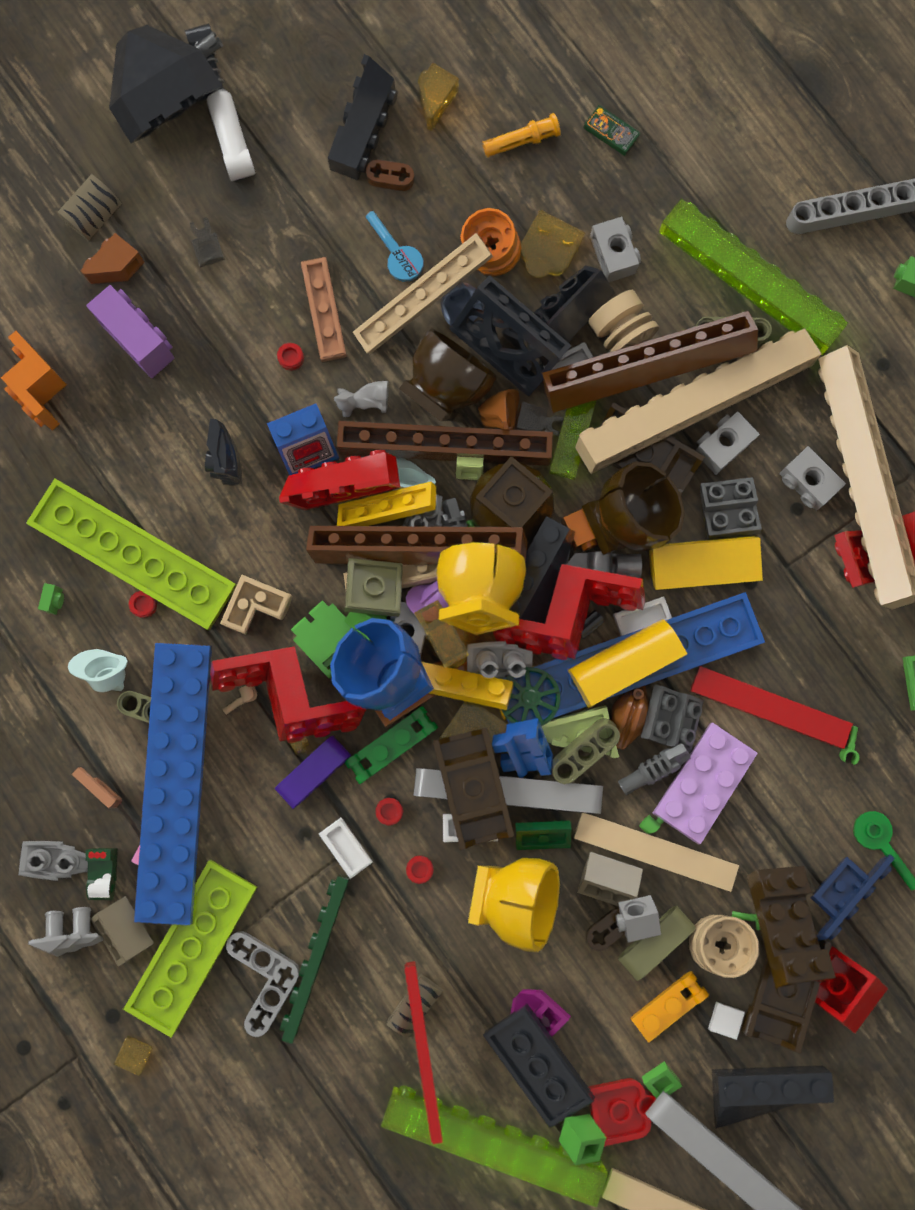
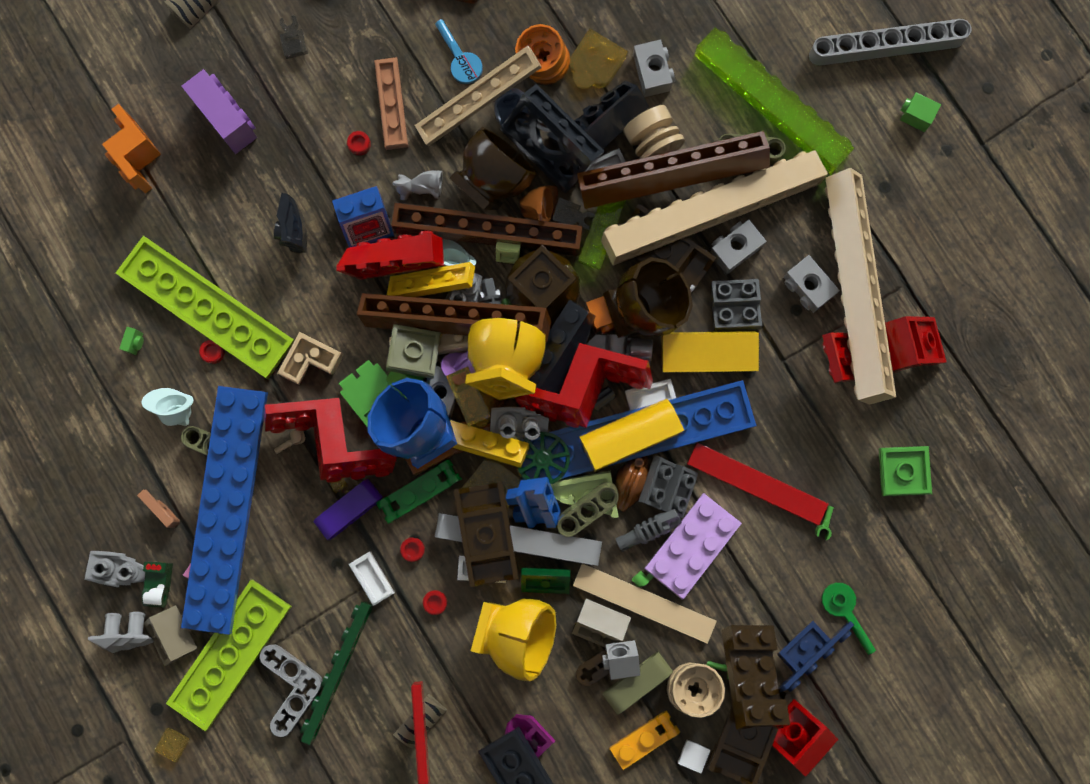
camera: 10 degrees right, 0 degrees up
dark orange slope [80,233,144,284] -> none

